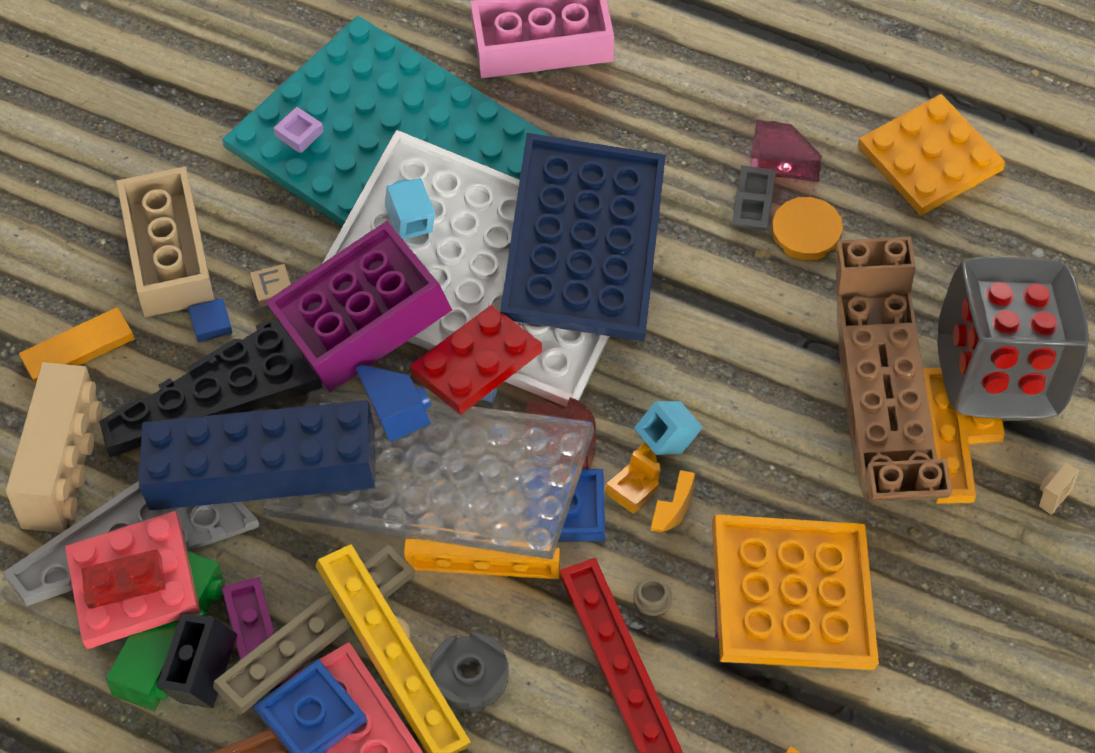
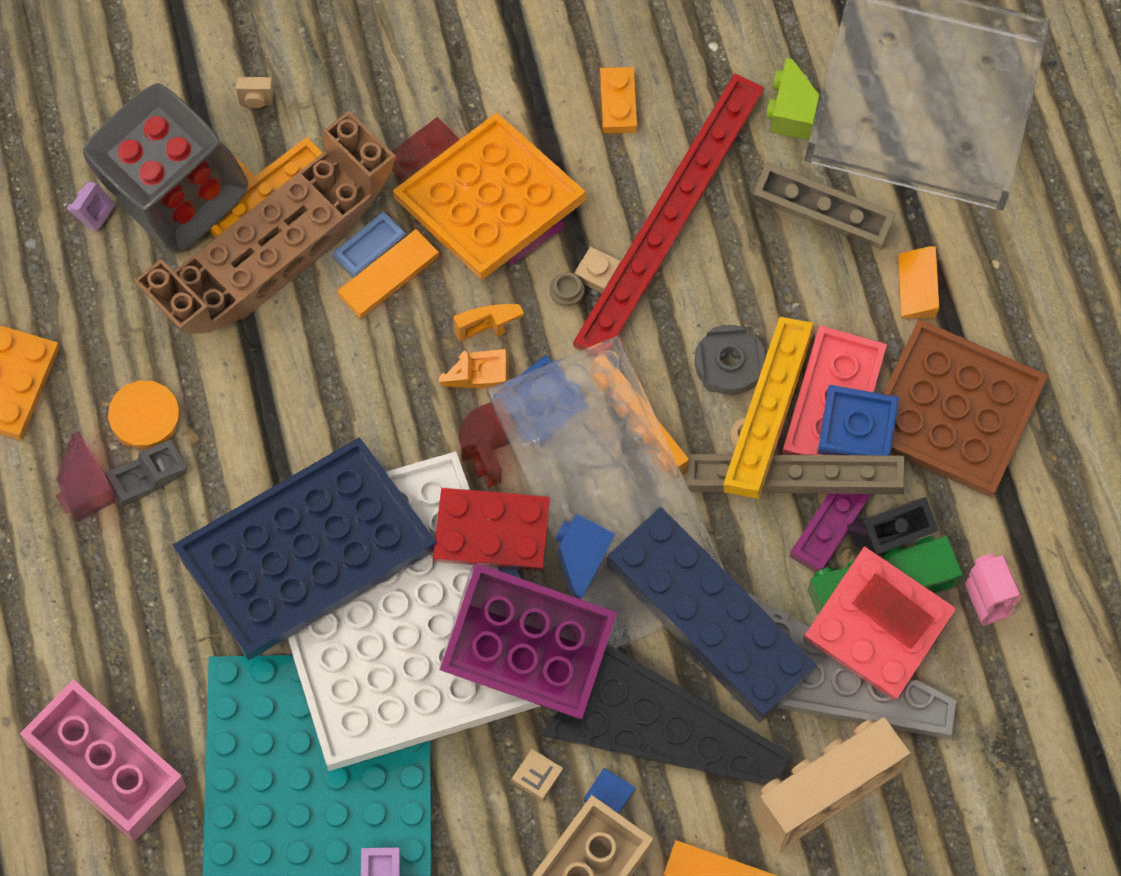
camera: 135 degrees left, 10 degrees up
medium azure brick [385,178,435,239] -> none
medium azure brick [634,401,703,455] -> none
none -> medium blue tile [332,211,407,278]
none -> light orange tile [337,229,439,320]
none -> clear red plate [392,117,460,182]
none -> tan plate [574,246,621,293]
none -> bright pink brick [965,554,1022,626]

